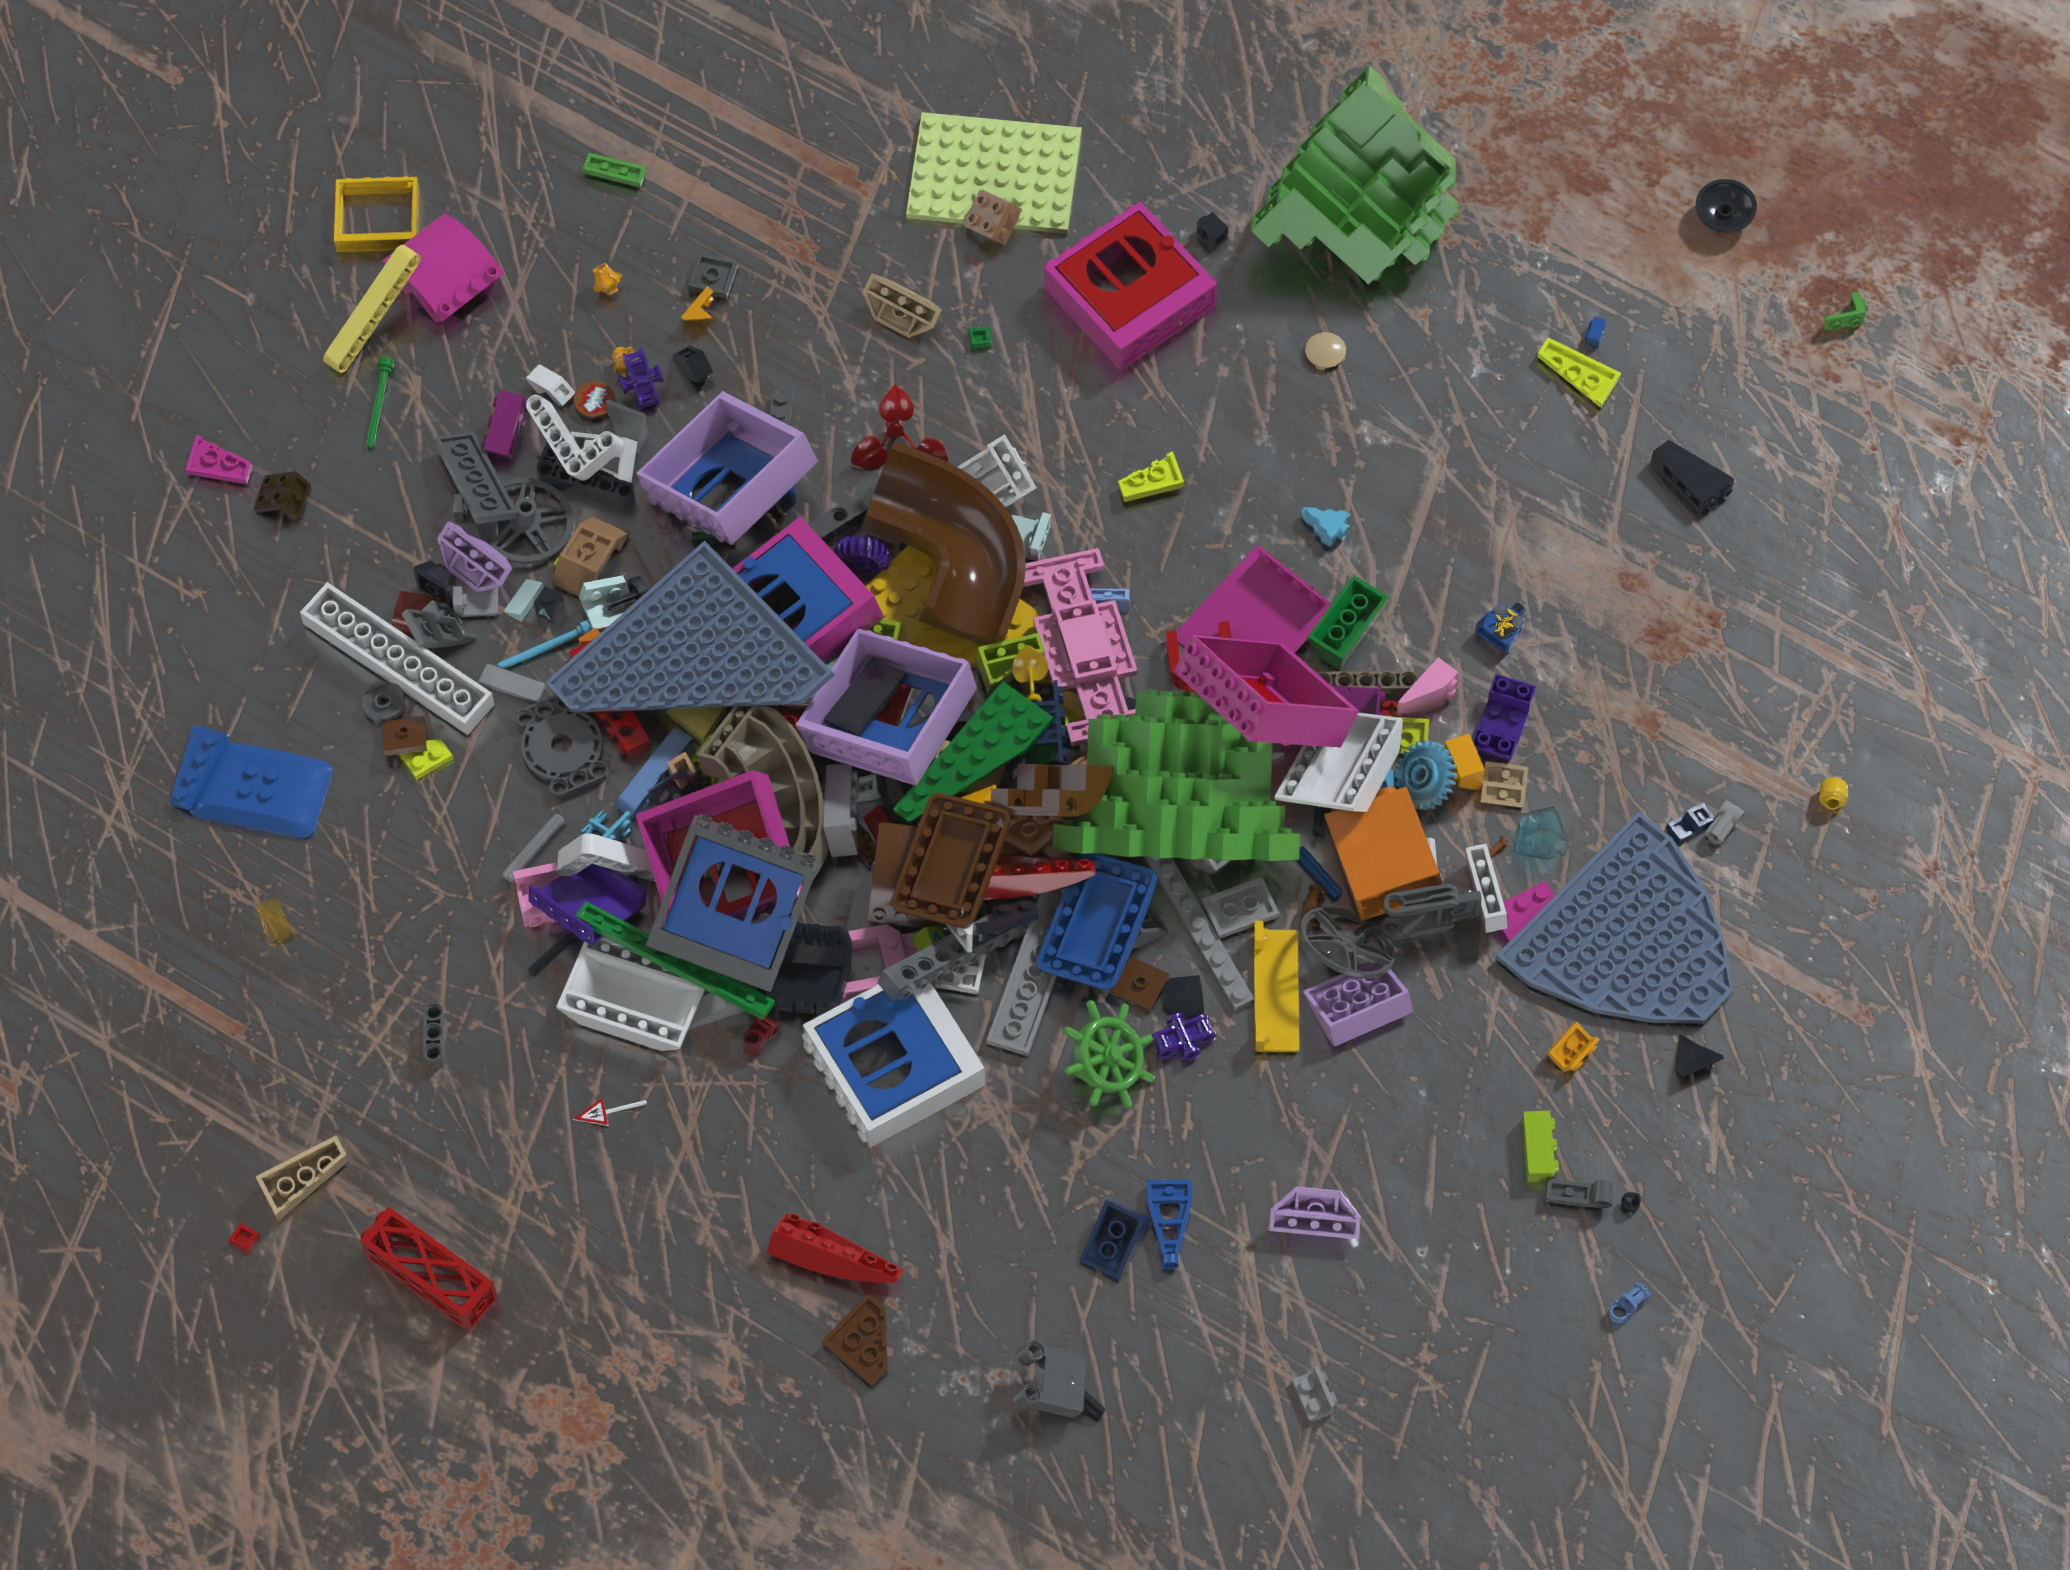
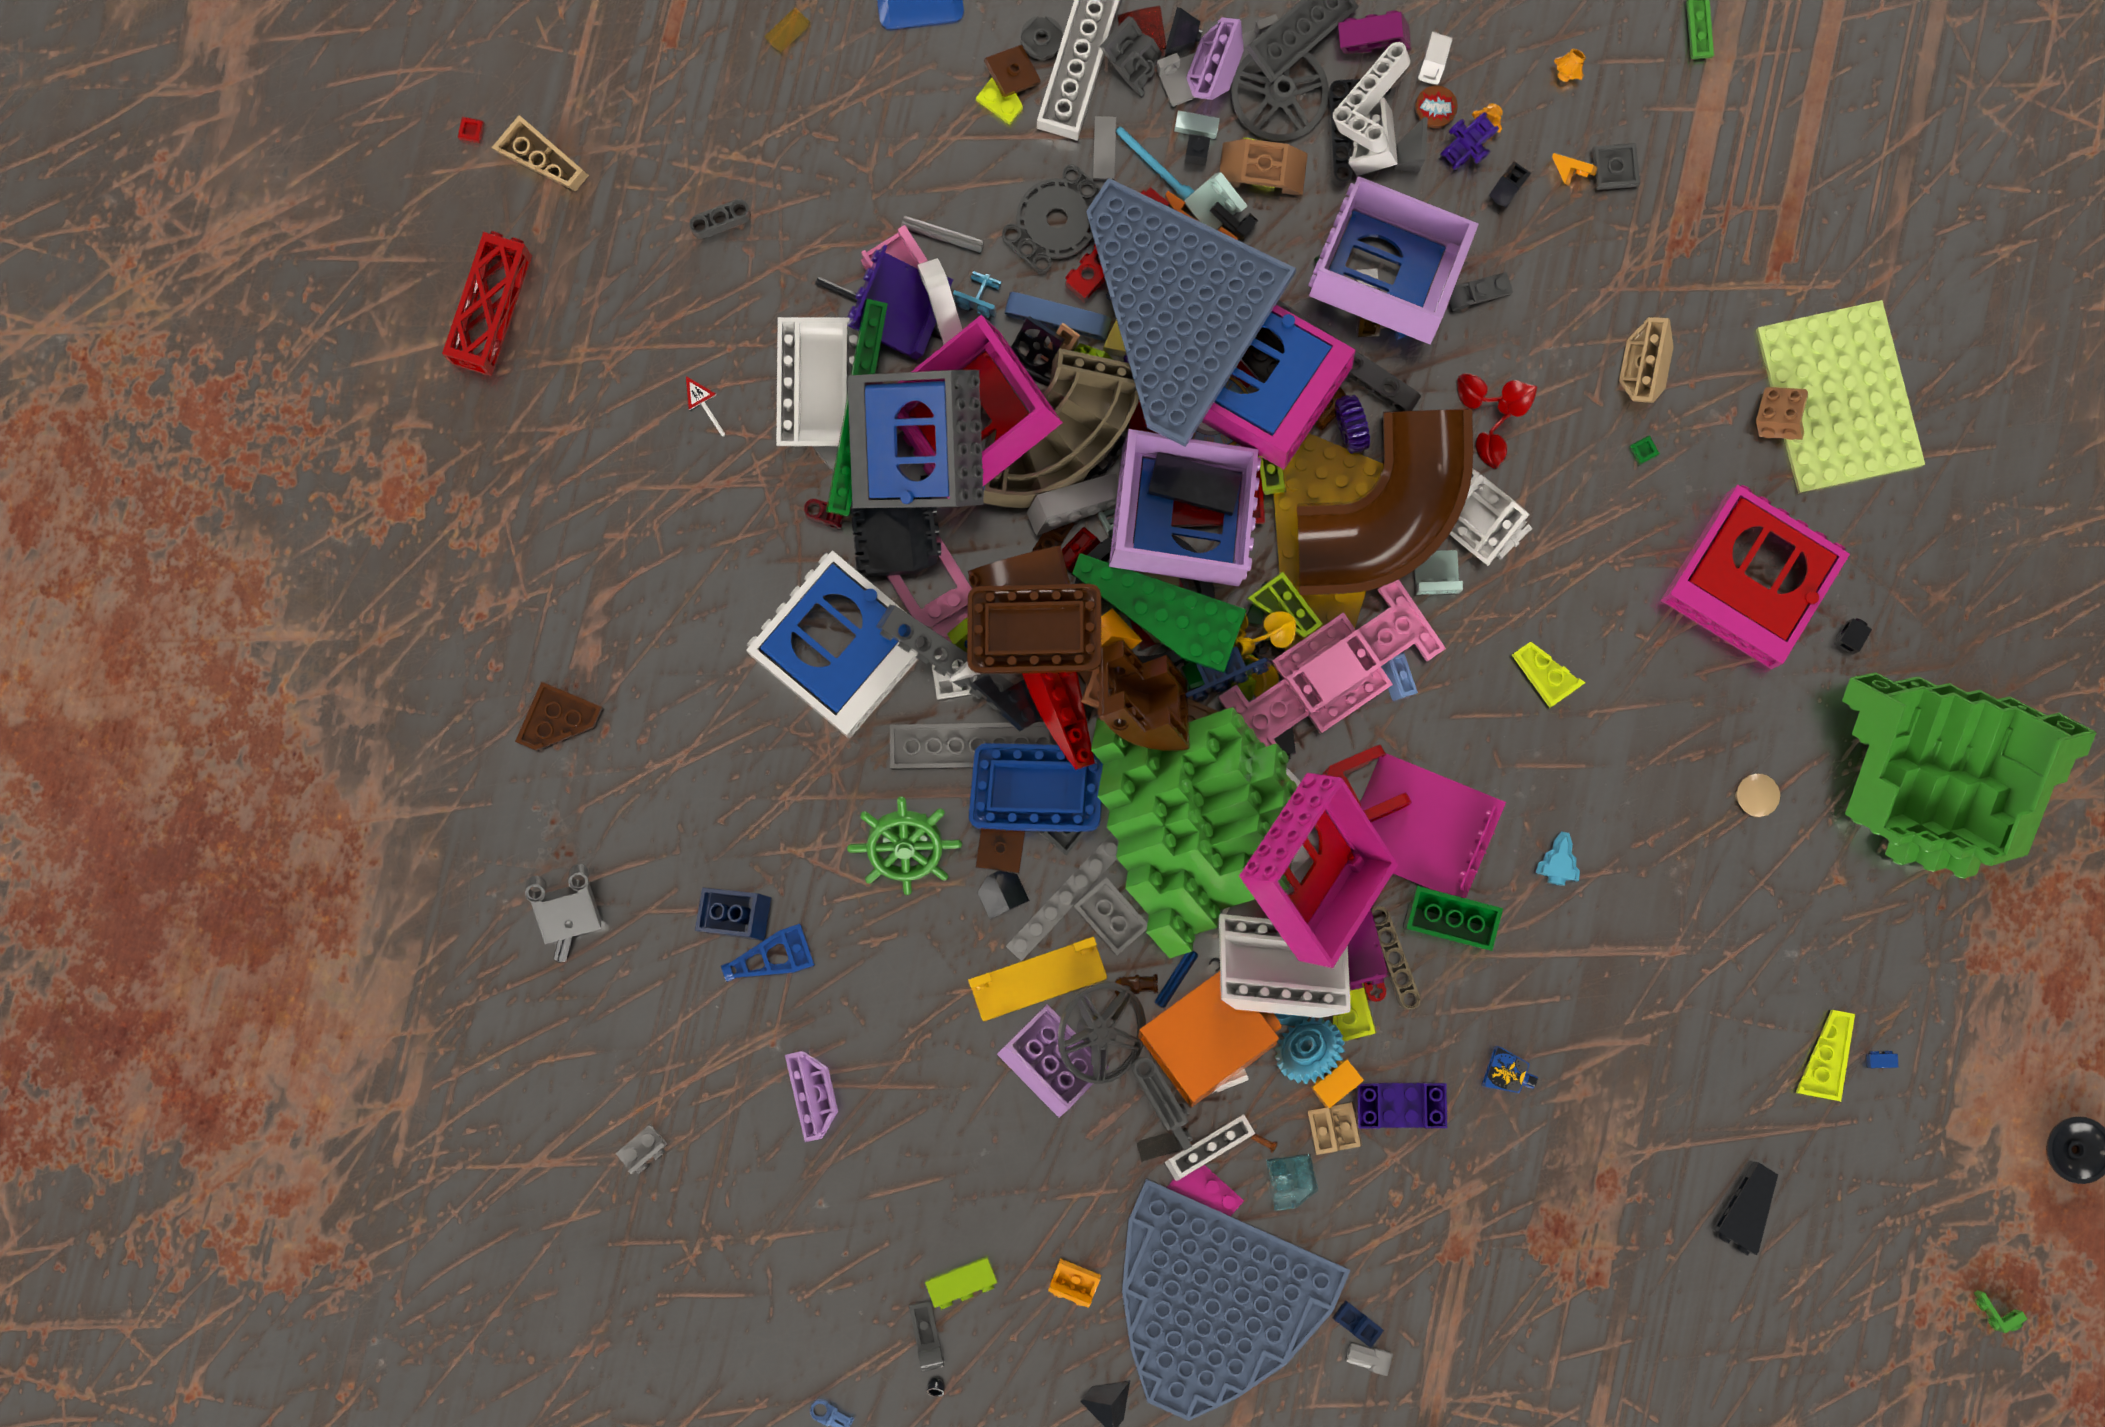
camera: 65 degrees right, 20 degrees up
red wedge [766,1213,904,1283] -> none
dark purple axle [1151,1013,1217,1060] -> none
bright pink slope [1397,657,1459,718] -> none

